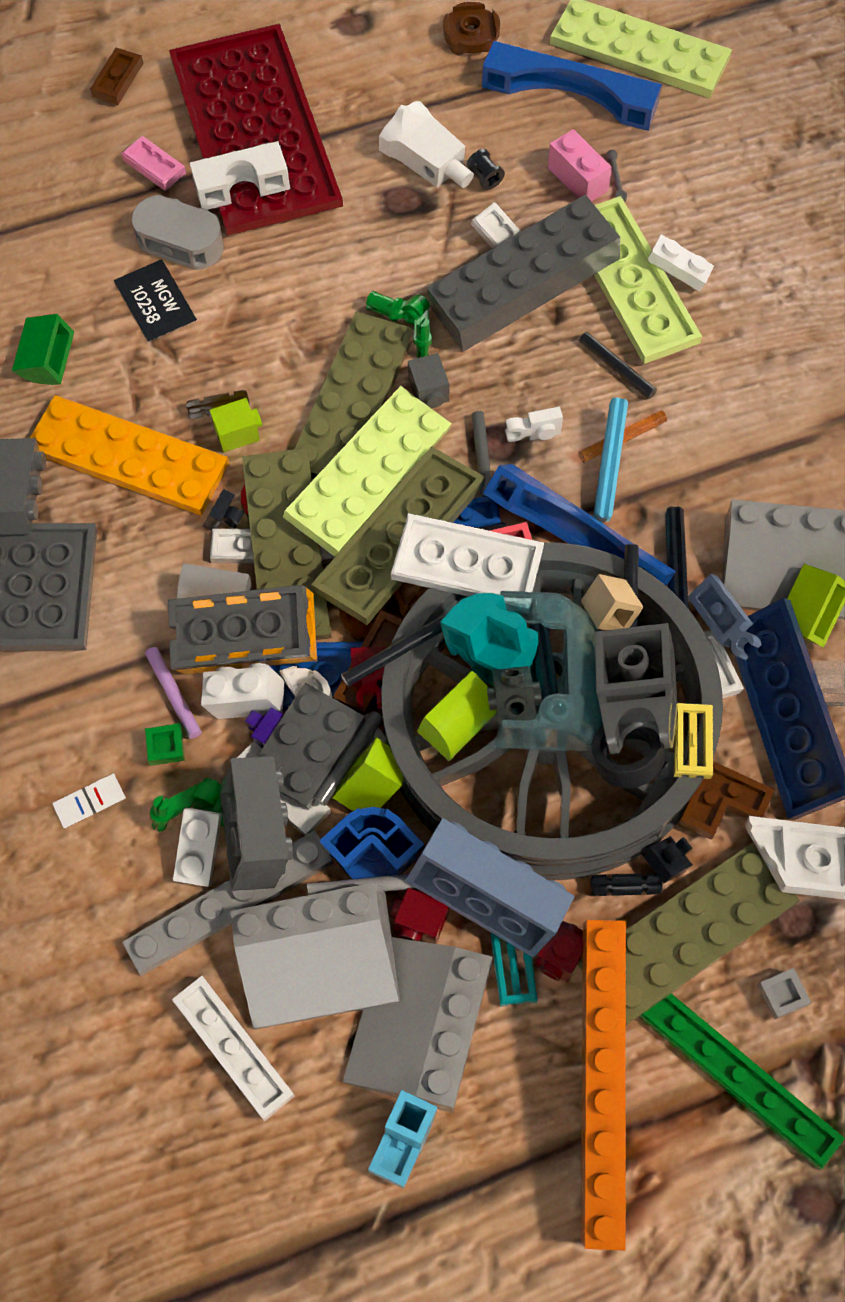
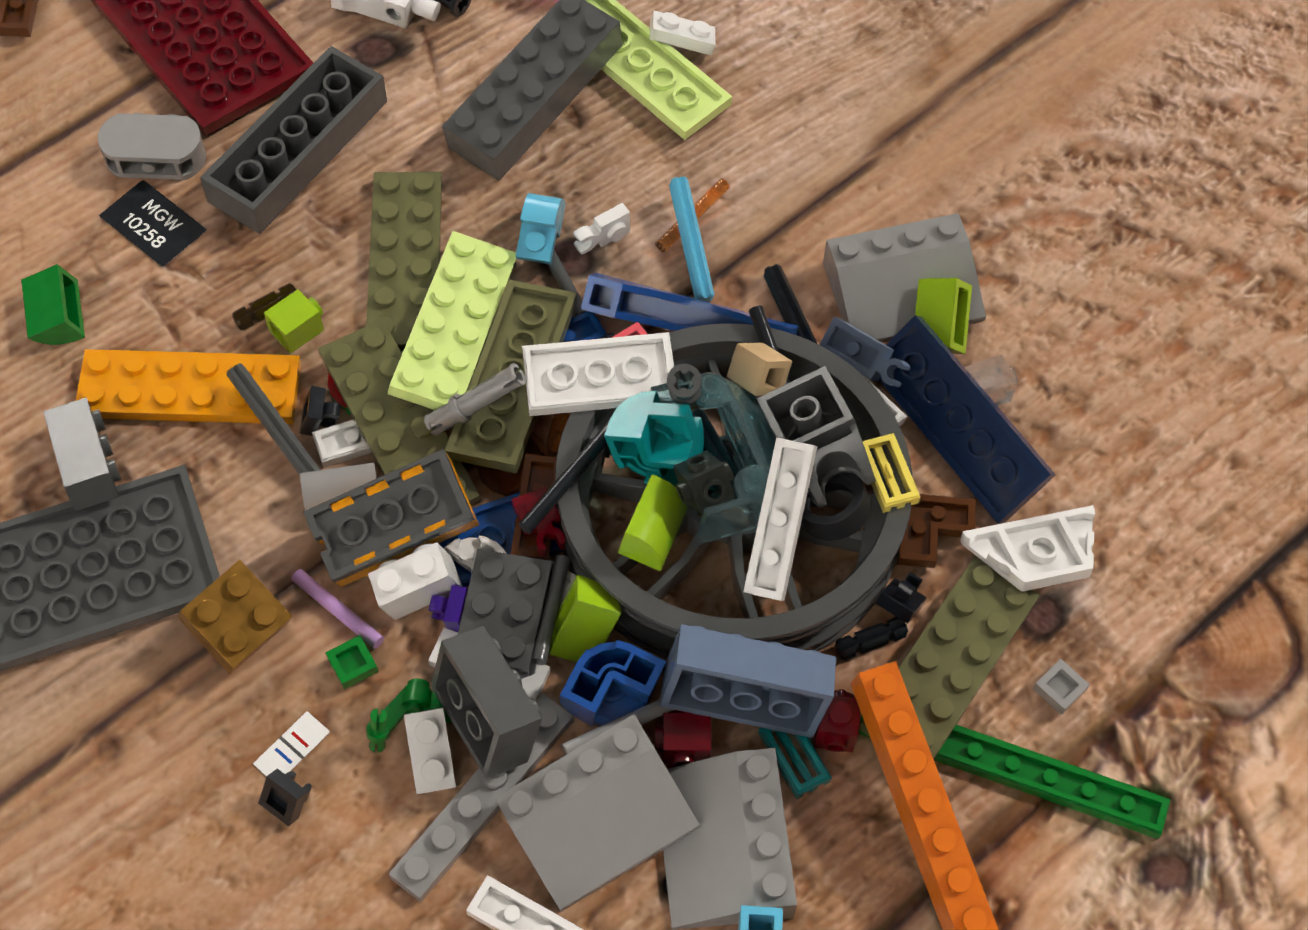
camera: 25 degrees left, 5 degrees down
bright pink plate [121,136,186,191] -> none
white arch [190,141,290,210] -> none
green pin [366,291,432,358] -> none
dark grey brick [408,353,450,408] -> none
white plate [471,202,521,249] -> none
black bar [579,332,657,399] -> none
none -> pearl gold brick [178,559,293,675]
none -> dark grey brick [200,46,387,234]
none -> dark grey axle [227,363,320,475]
none -> black tile [258,768,312,826]
none -> light grey pin [424,363,526,436]
none -> medium azure brick [516,193,566,265]
none -> dark grey bush [667,363,702,405]
none -> white plate [743,438,818,601]

